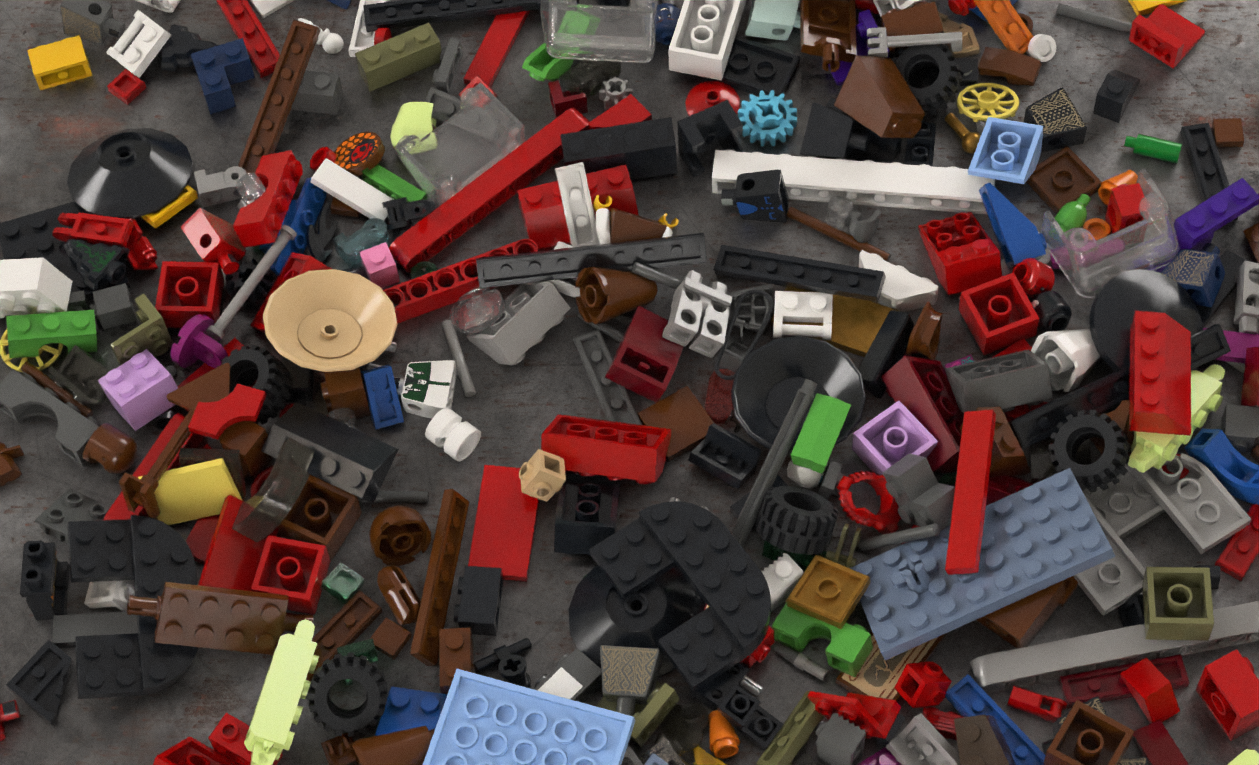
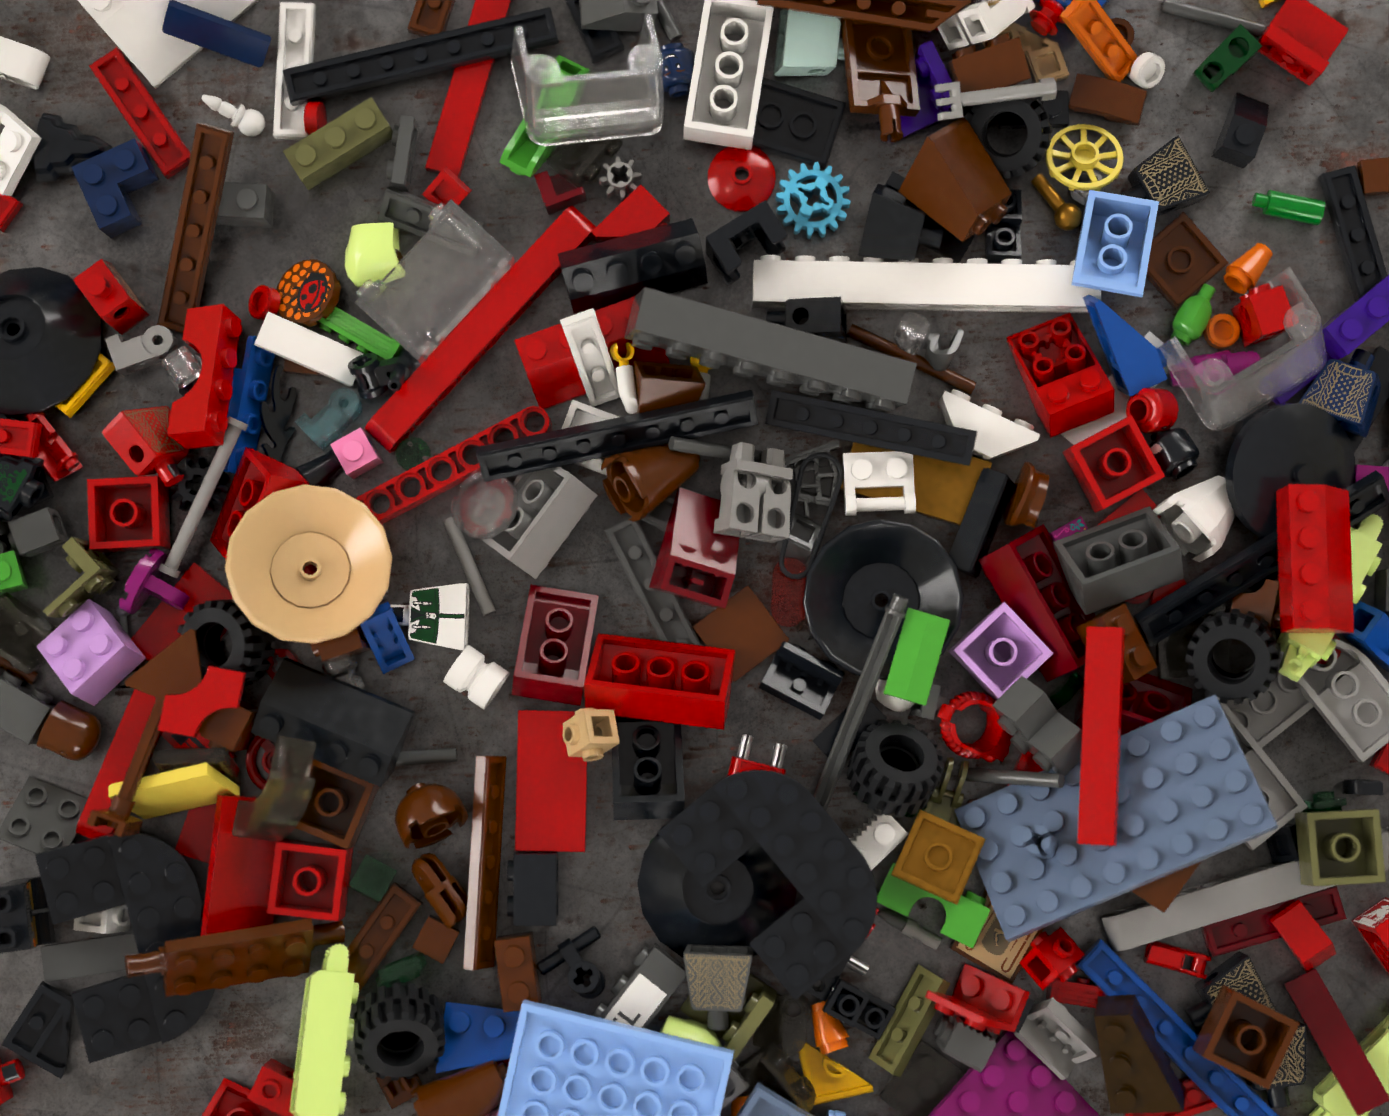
camera: 10 degrees left, 25 degrees up
none -> red torso [73,259,150,335]
none -> dark red slope [512,584,599,706]
none -> dark grey brick [624,287,917,413]
none -> dark green leg [1193,24,1262,93]

